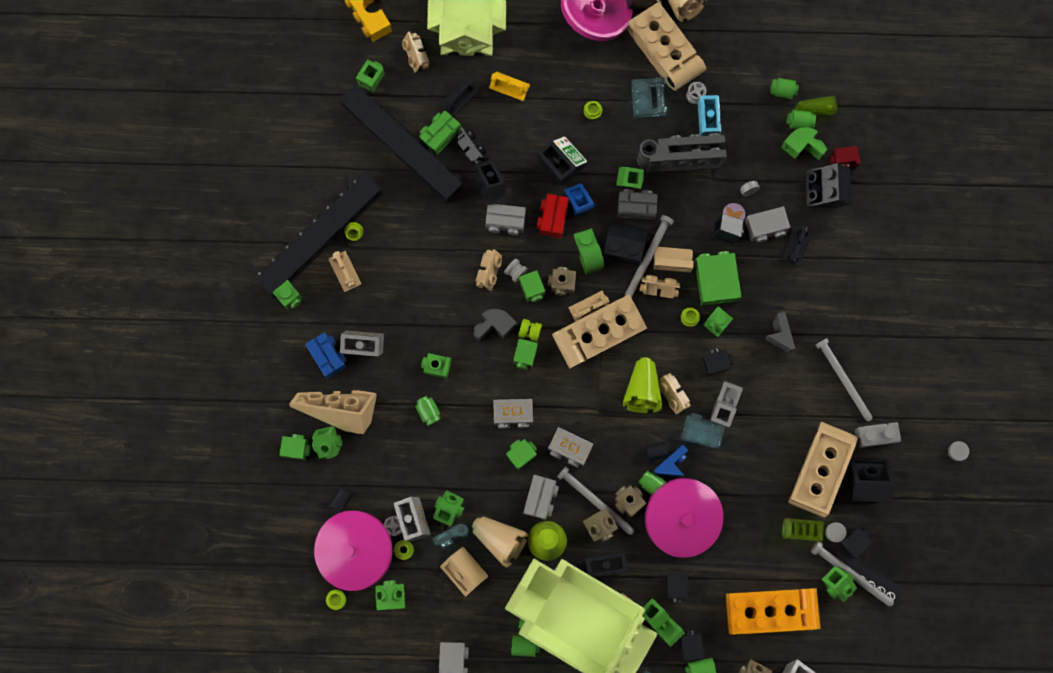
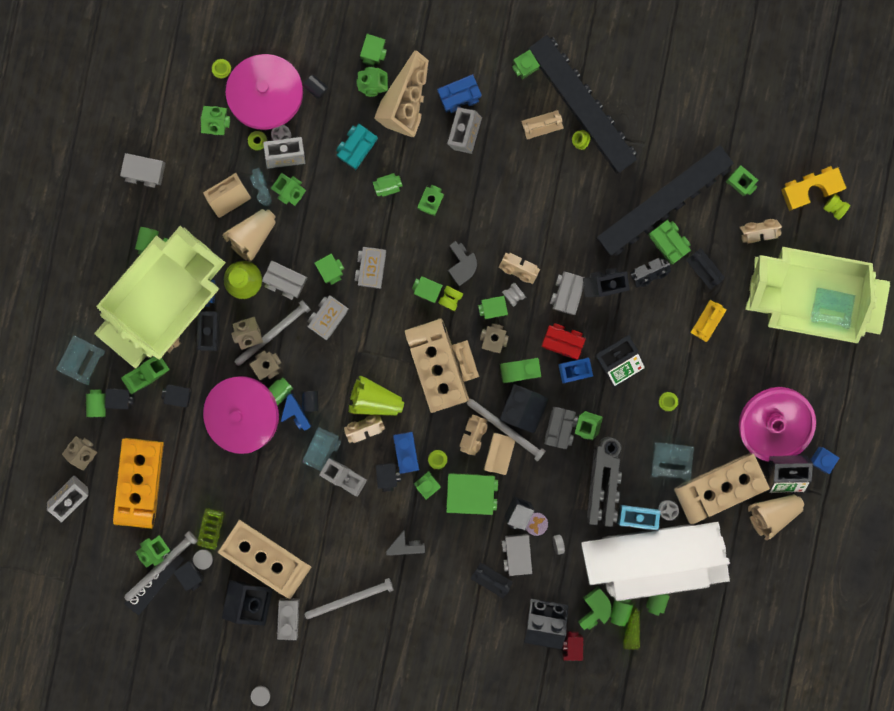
camera: 100 degrees right, 10 degrees up
none -> teal brick [336,124,378,170]
none -> blue brick [393,432,419,474]
none -> white panel [581,522,730,601]

